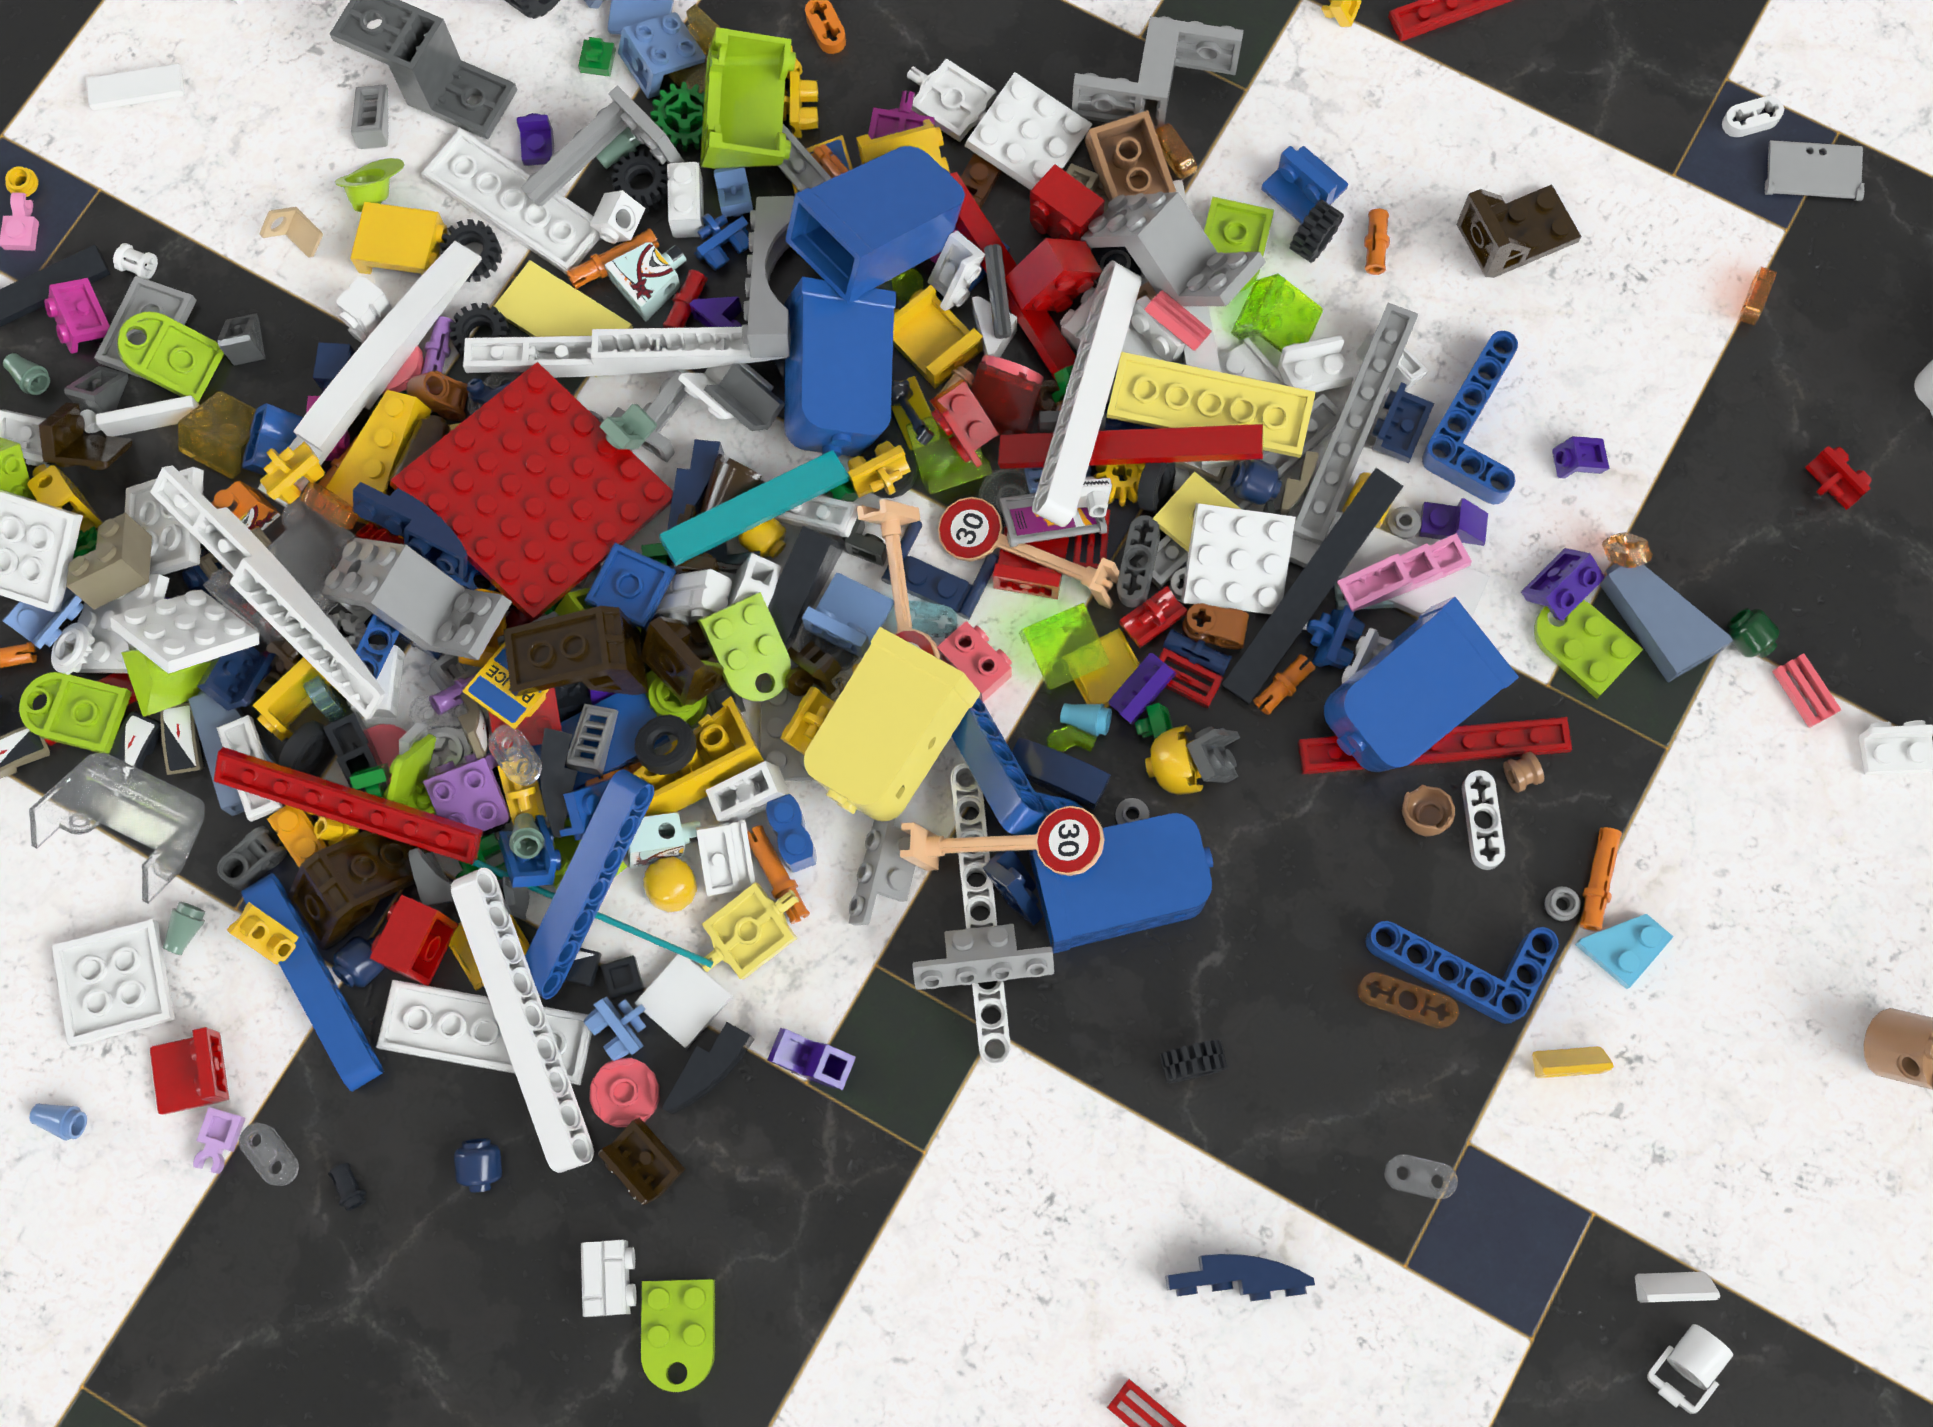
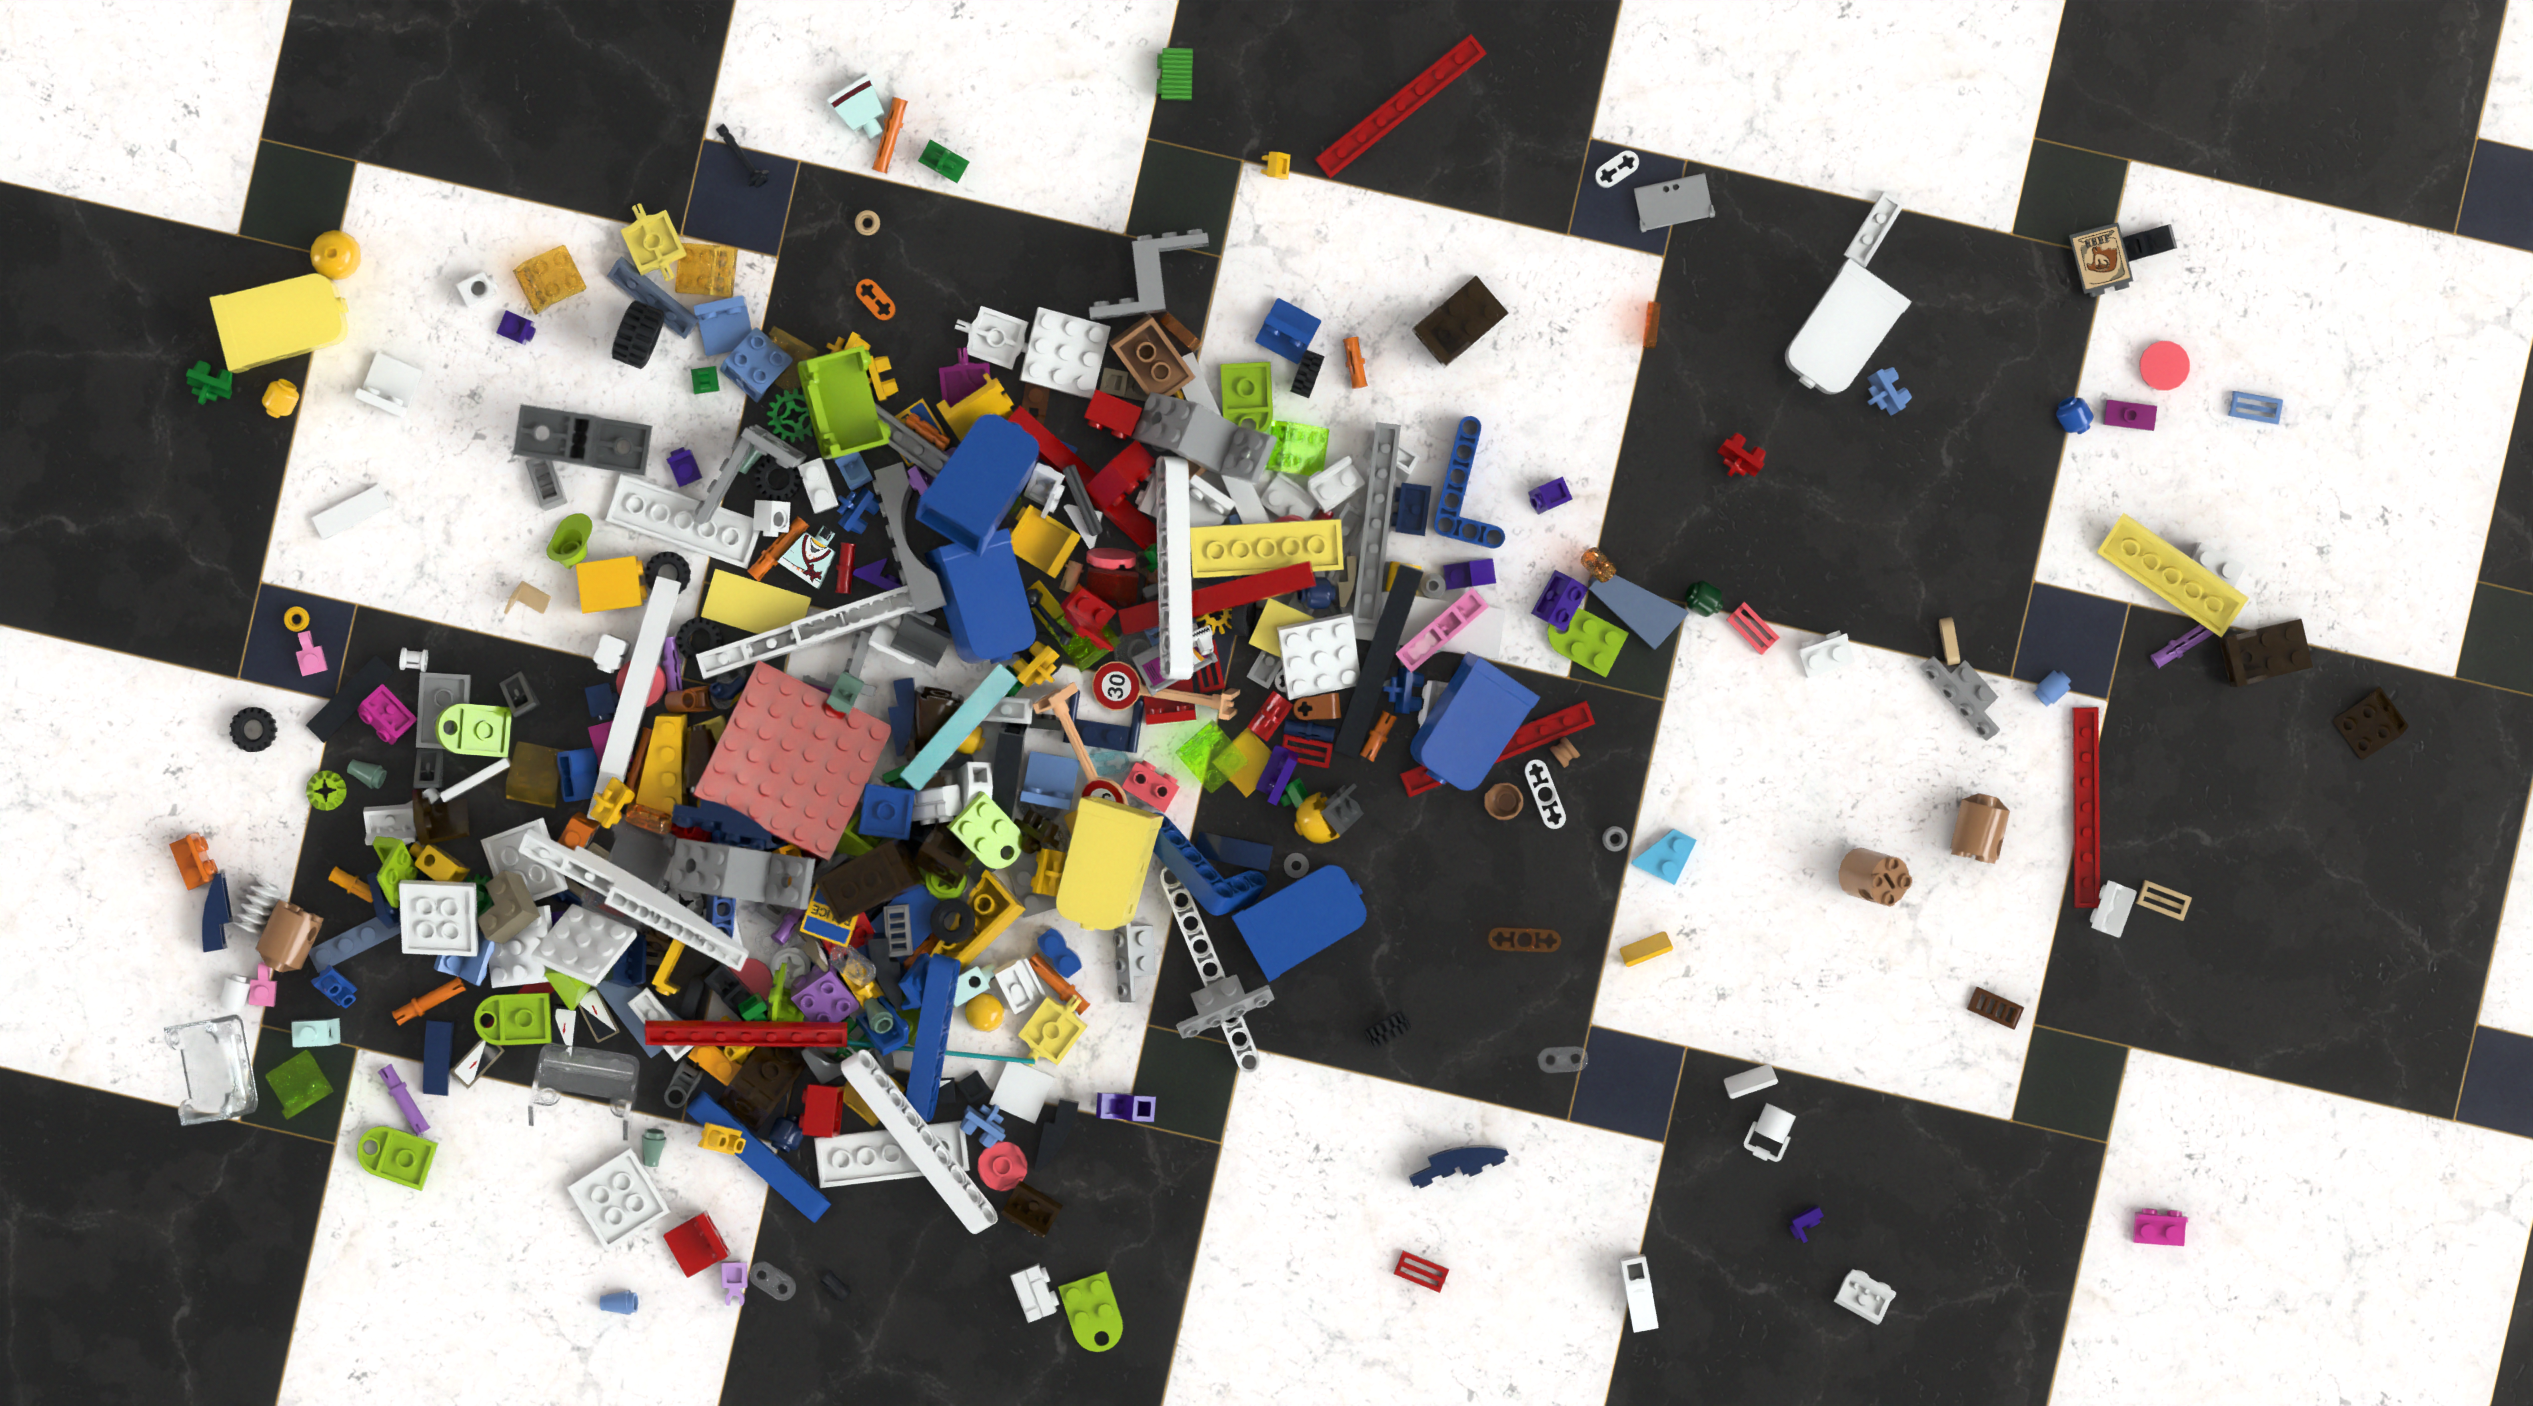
camera: 20 degrees left, 15 degrees up
white gear [51,623,95,675] -> none
clear light blue beam [303,675,346,722] -> none
white tile [399,722,428,755] -> none
dark blue head [454,1138,502,1192] -> none
white brick [706,761,790,823] -> none
piece [900,806,1105,876] -> none
dark blue bracket [983,851,1043,926] -> none
clear neon green arm [1047,725,1098,752] -> none
medium azure cone [1060,703,1112,737] -> none
dark grey beam [1117,515,1161,607] -> none
coral tile [1144,290,1212,351] -> none
blue beam [1365,921,1559,1024] -> none
orange pin [1579,827,1622,932] -> none

